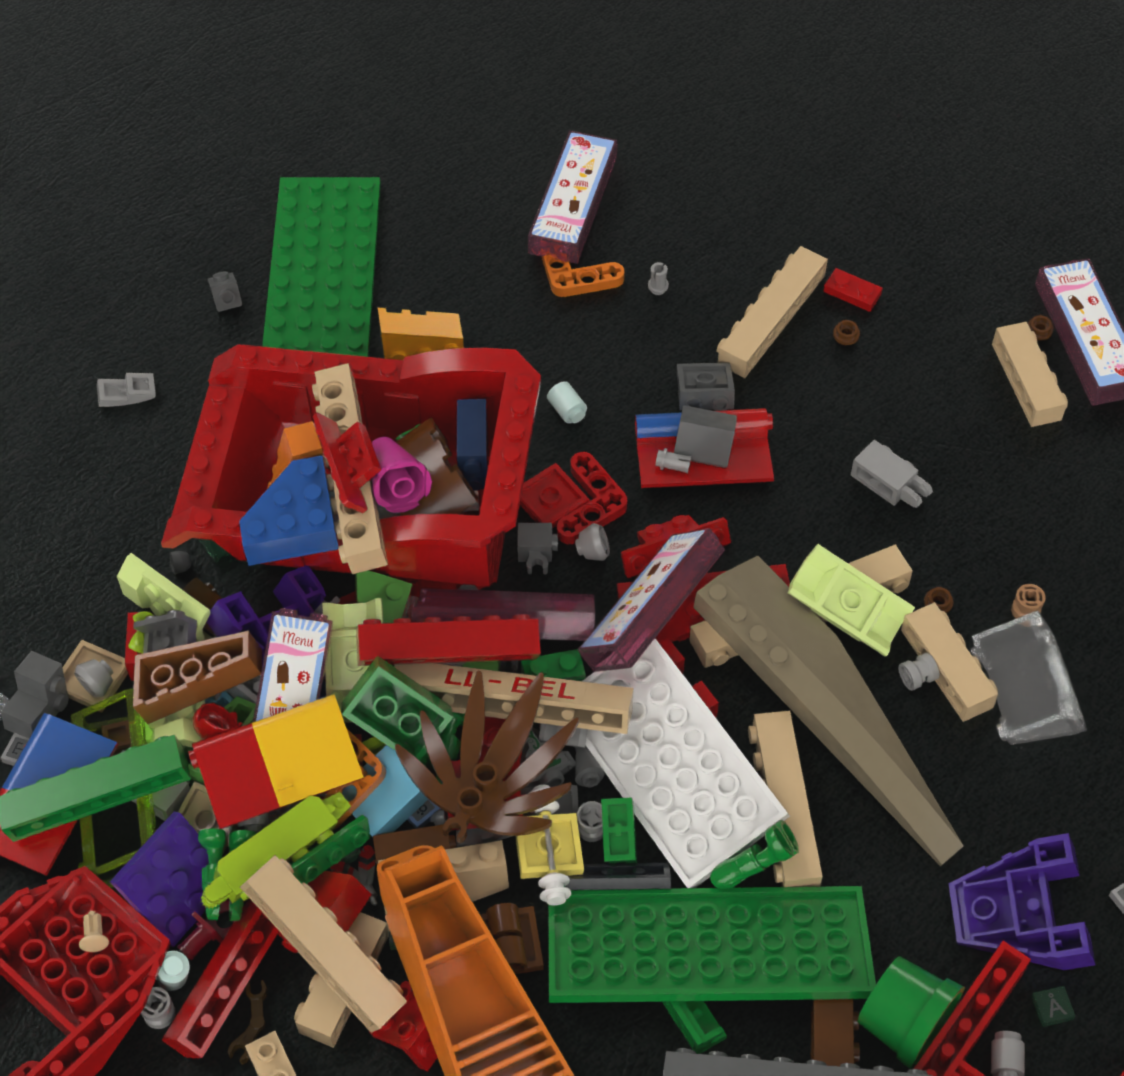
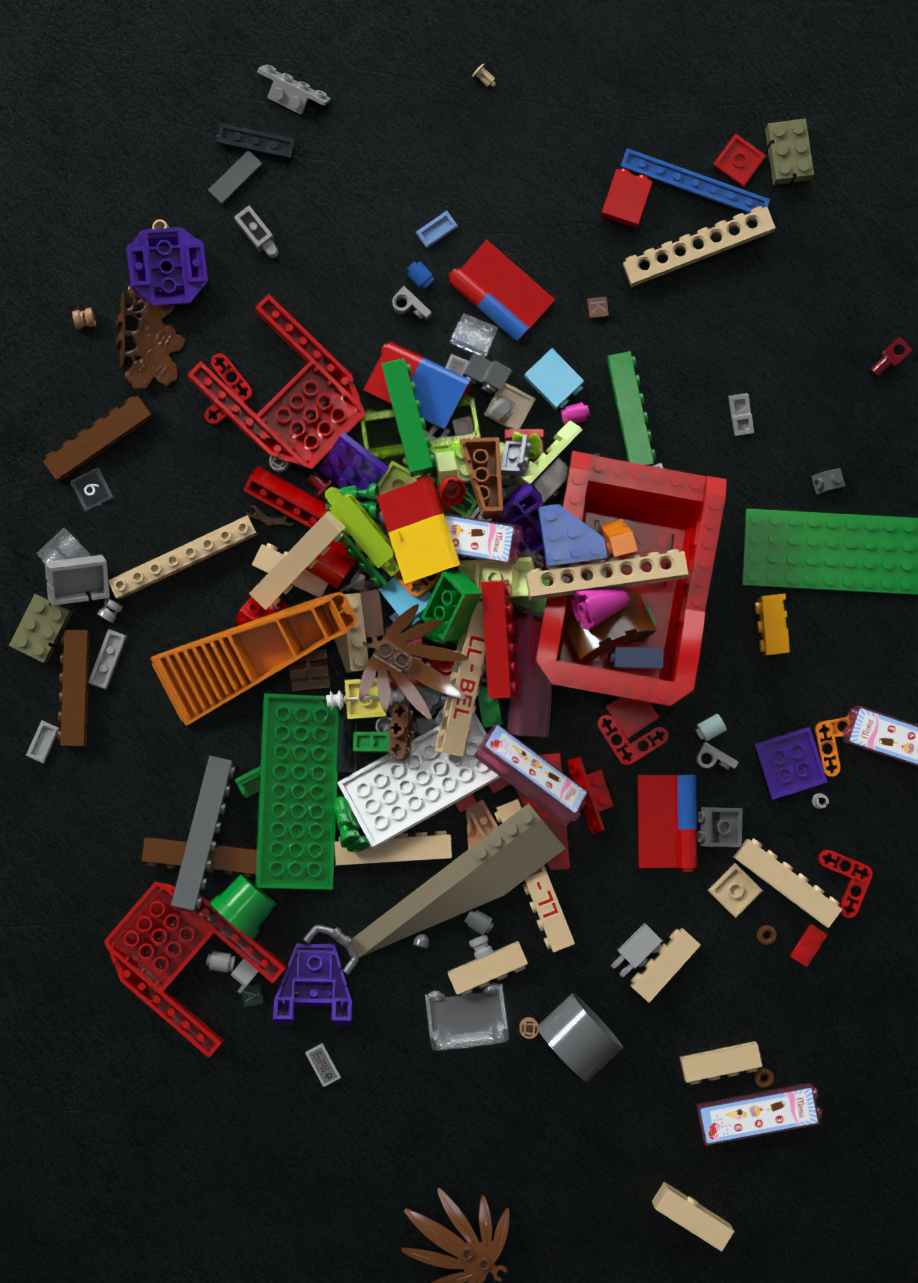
camera: 90 degrees right, 30 degrees up
tan piece [79,911,109,952] -> none
light aqua brick [156,951,190,991] -> none
red bracket [313,412,382,513] -> none
dark grey brick [518,523,558,574] -> none
light grey cone [575,523,610,561] -> none
light grey pin [655,448,691,474] -> none
dark grey slope [674,405,737,468] -> none
yellowish green piece [788,544,915,656] -> none
reddish brown plate [924,587,953,614] -> none
none -> light grey panel [231,959,258,994]
none -> flat silver piece [303,925,359,975]
none -> reddish brown axle [388,703,415,762]
none -> dark grey hinge [413,934,429,949]
none -> dark grey brick [464,909,494,935]
none -> nougat wing [466,799,498,849]
none -> medium azure brick [524,348,584,410]
none -> dark grey wheel [537,993,623,1082]
none -> dark pink brick [560,402,590,425]
none -> green brick [607,351,656,466]
none -> tan brick [631,928,700,1002]
none -> light grey plate [696,742,739,770]
none -> tan tile [708,863,763,918]
none -> dark purple plate [754,727,827,800]
none -> red beam [818,850,873,918]
none -> dark red bracket [871,337,912,377]

